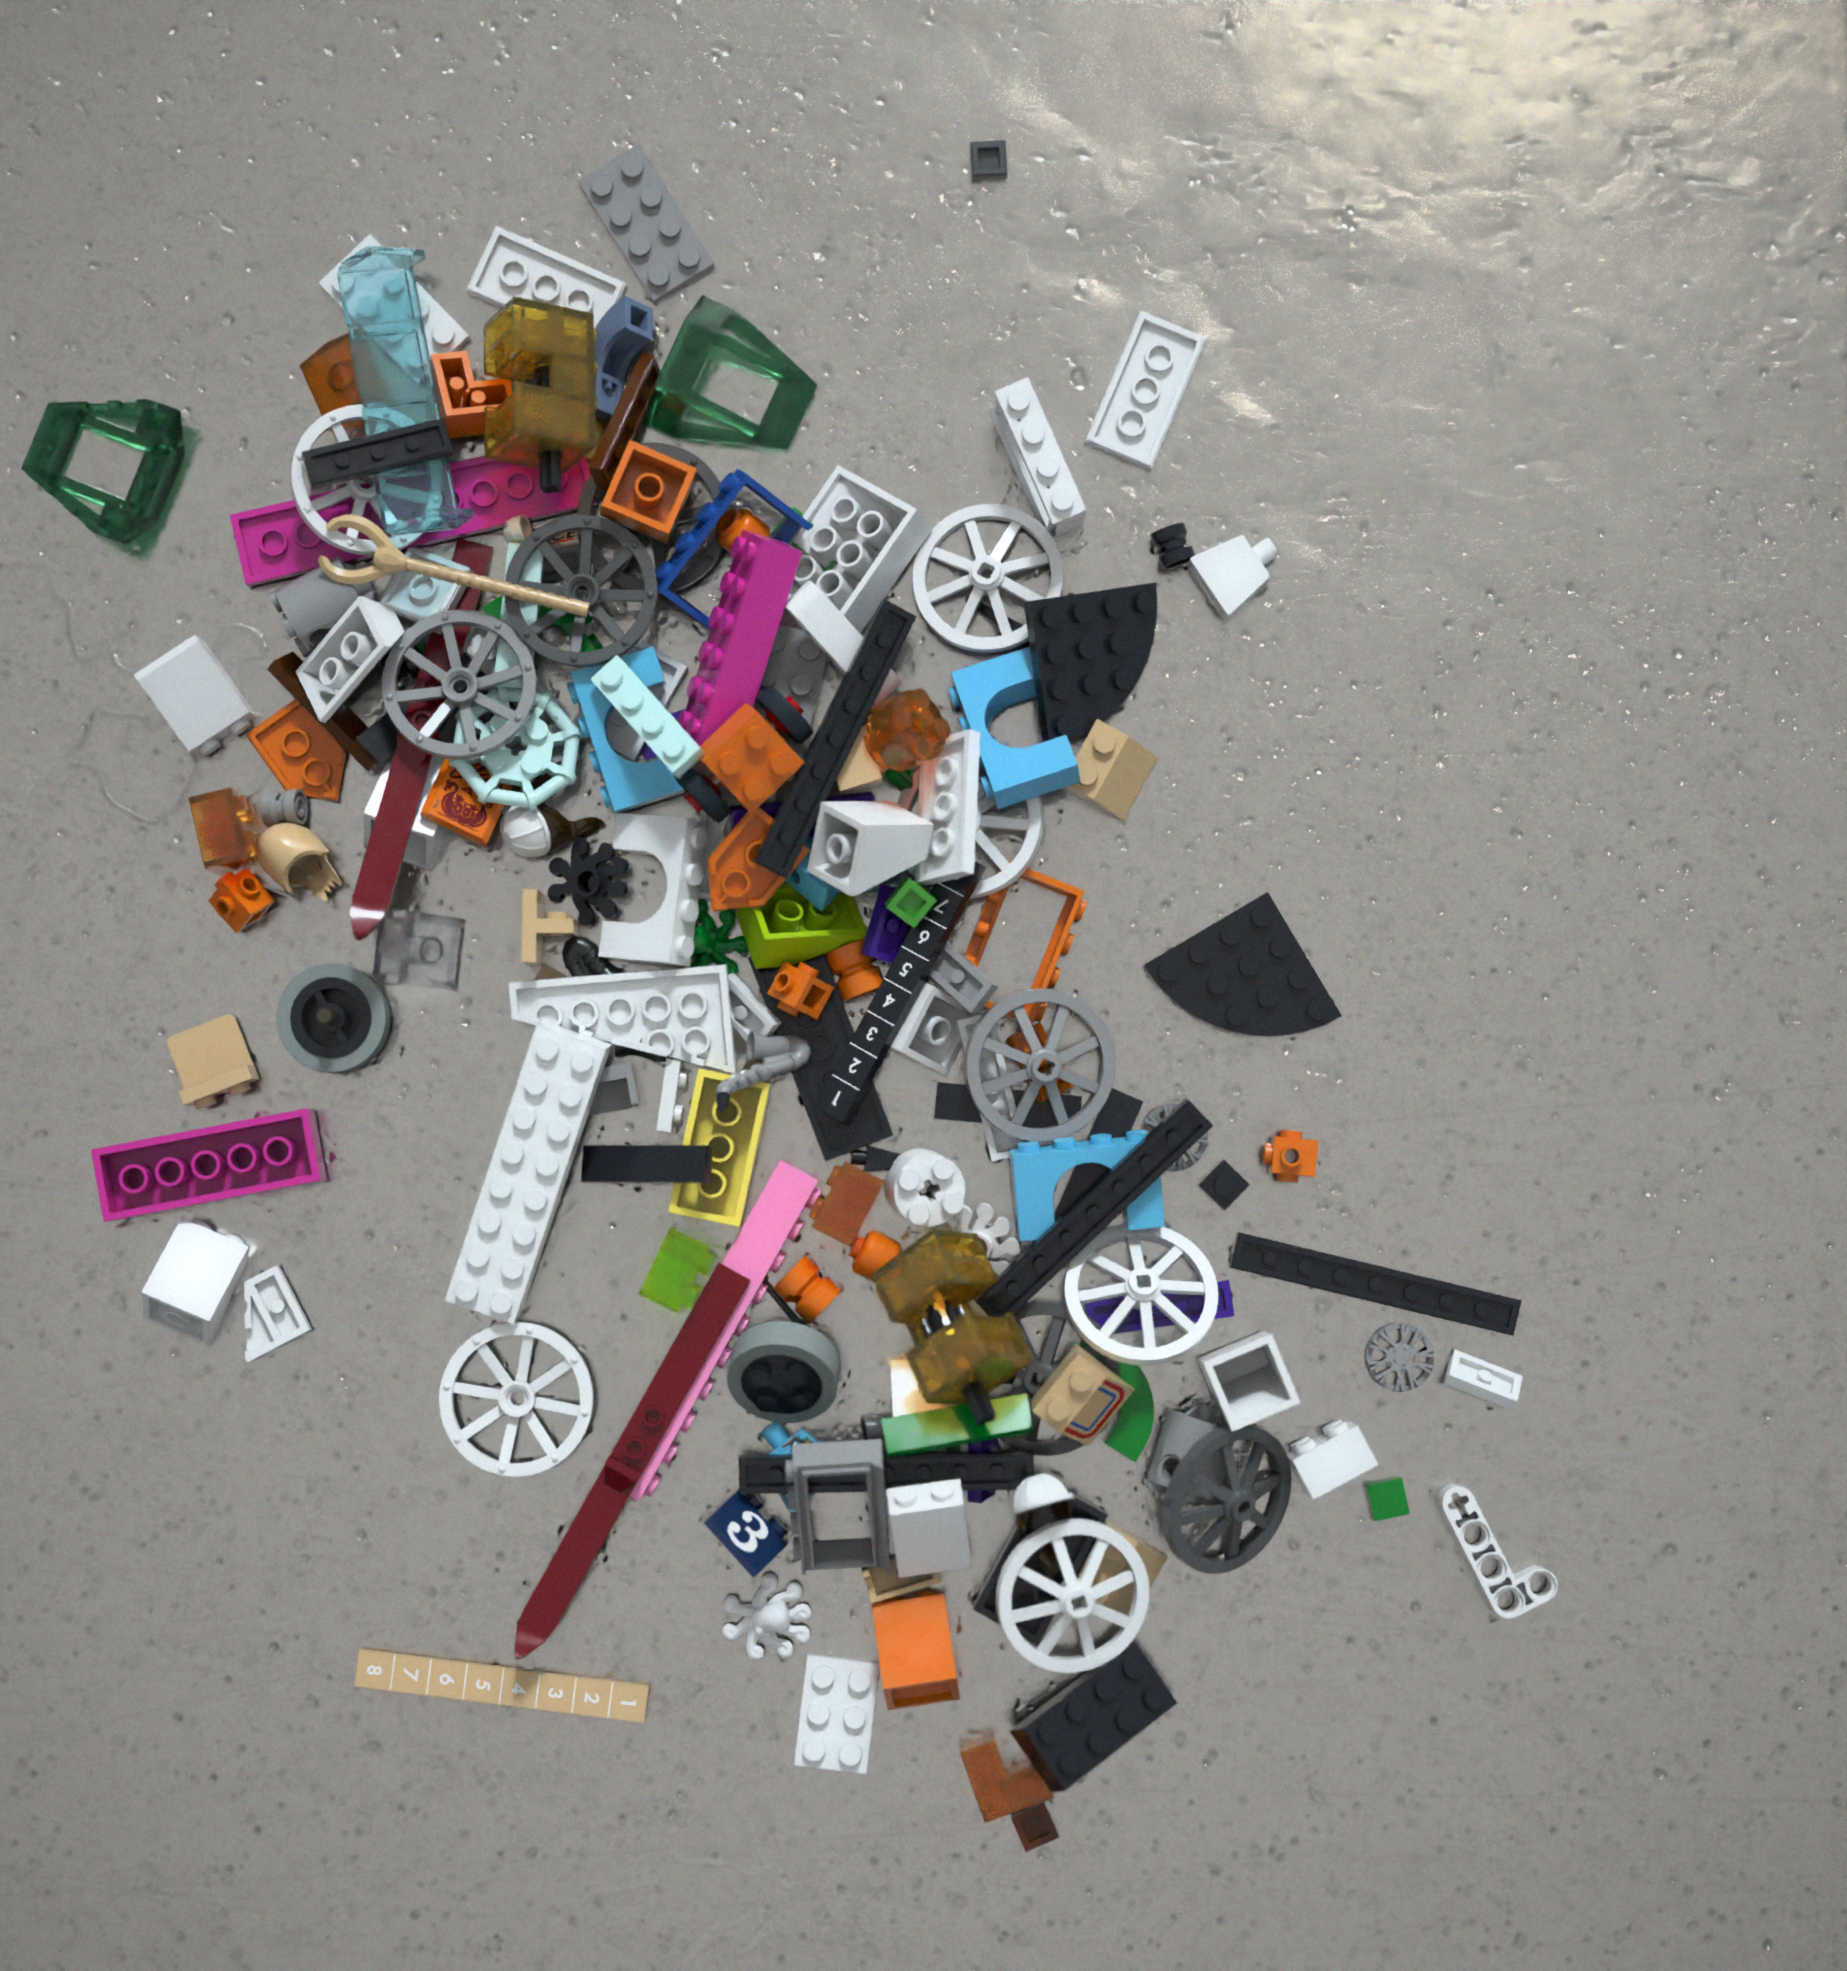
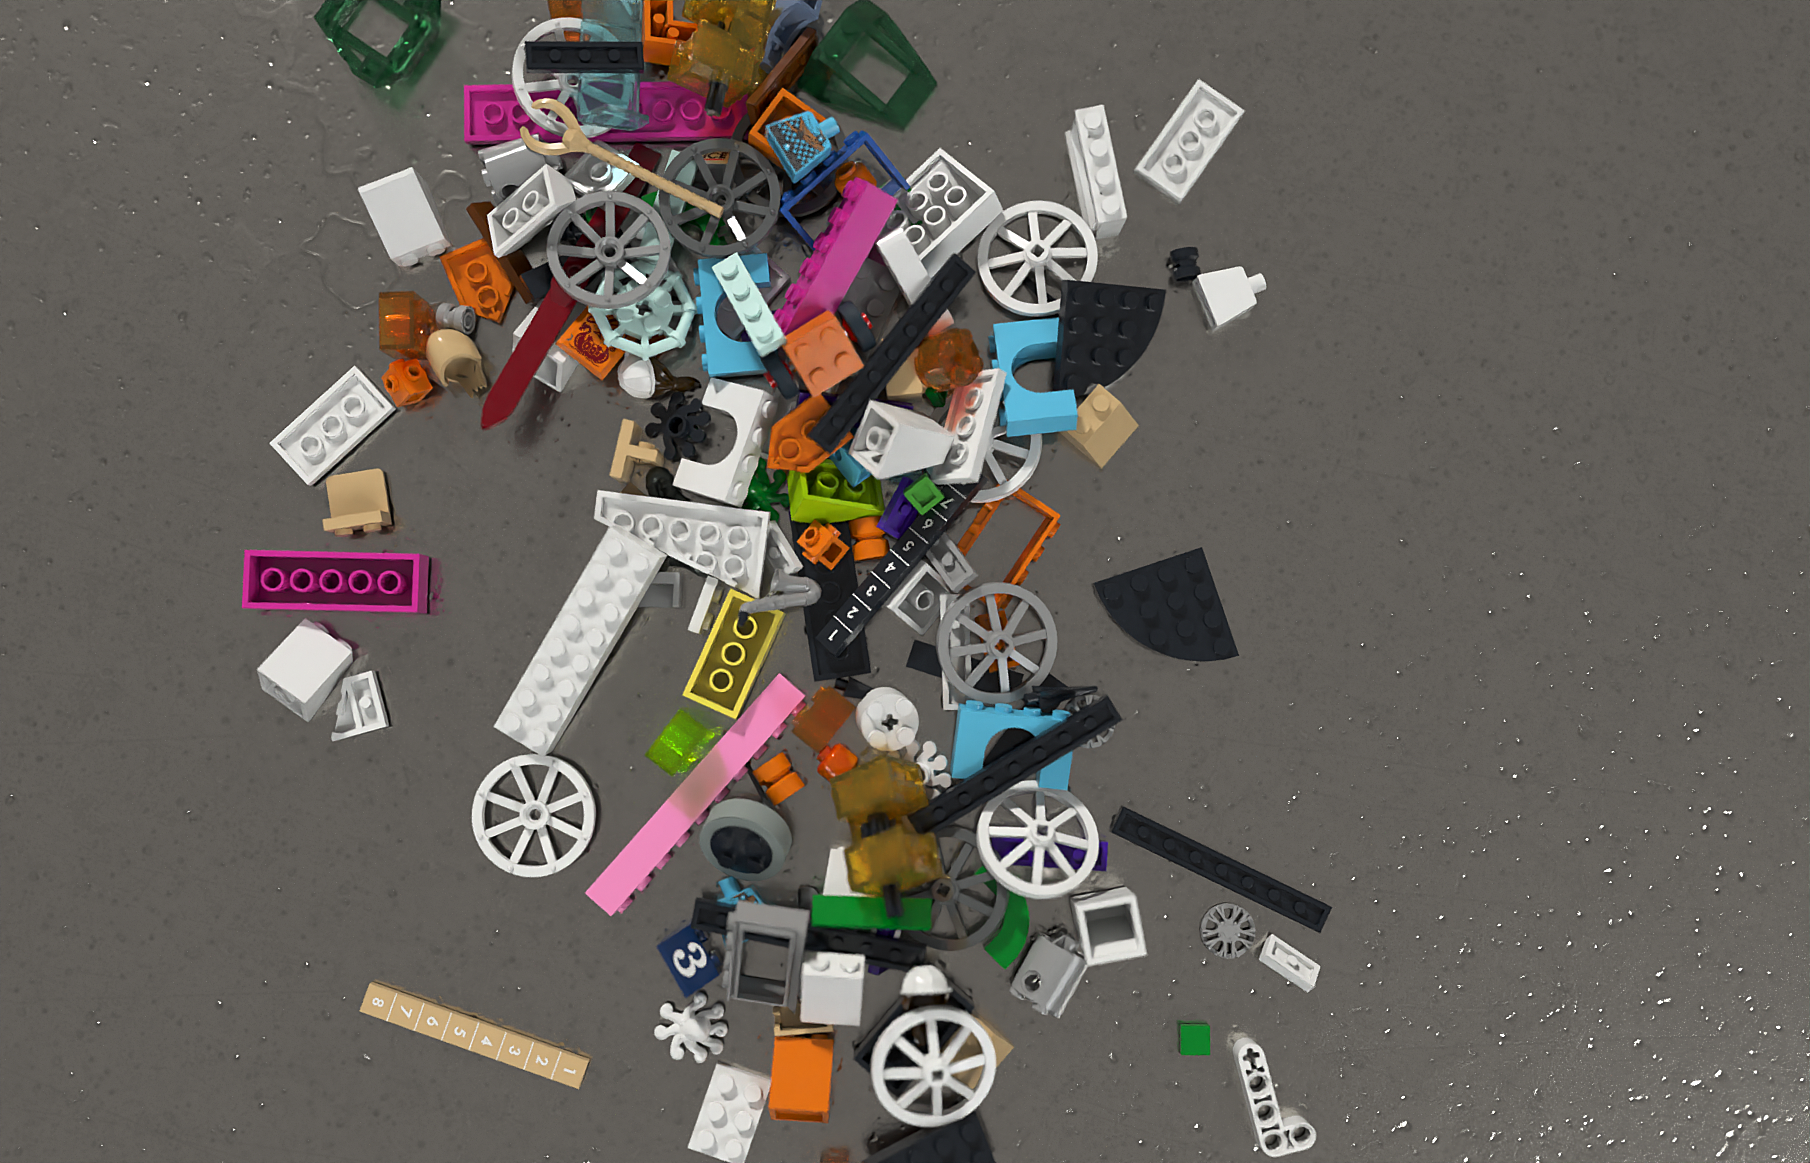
camera: 10 degrees right, 0 degrees up
wheel [276,963,390,1073] -> none
clear slope [372,909,464,991] -> none
white hinge [503,514,532,544] -> none
dark red piece [514,1262,750,1660] -> none
black tile [581,1145,713,1184] -> none
tan slope [1031,1344,1135,1446] -> none
dark grey wheel [1162,1424,1291,1574] -> none
black plate [1198,1159,1250,1211] -> none
orange brick [1263,1130,1318,1183] -> none
white brick [1287,1419,1378,1500] -> none
none -> white plate [270,366,396,486]
none -> torso [765,111,840,184]
none -> black piece [1023,686,1098,710]

